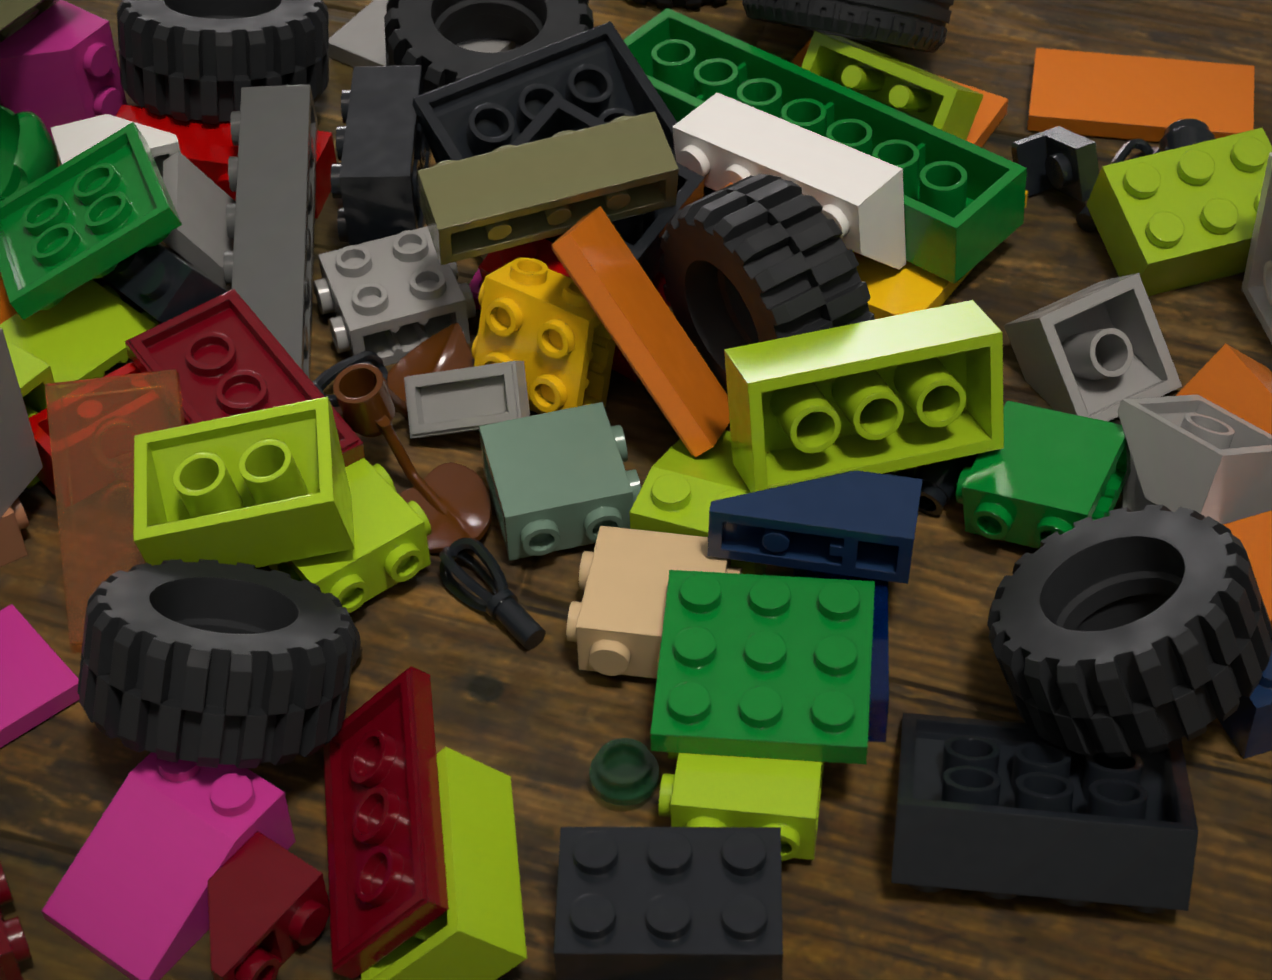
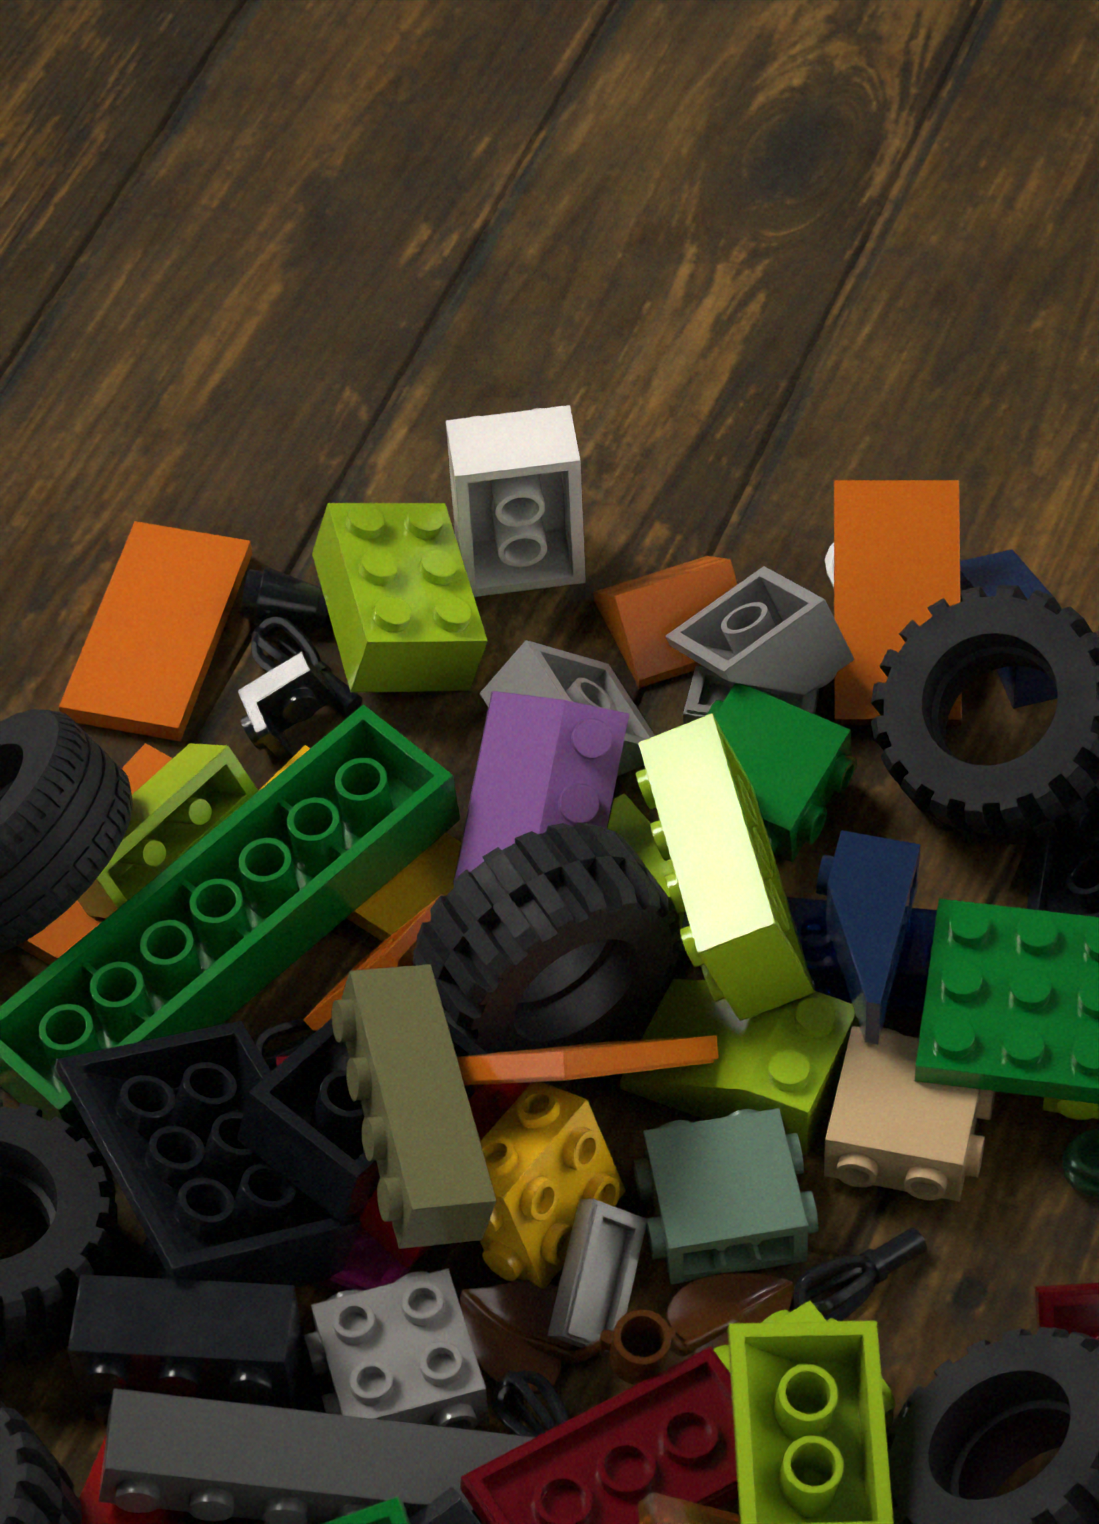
camera: 85 degrees left, 5 degrees up
white slope [672,93,906,270] -> none
none -> medium lavender slope [453,691,629,881]

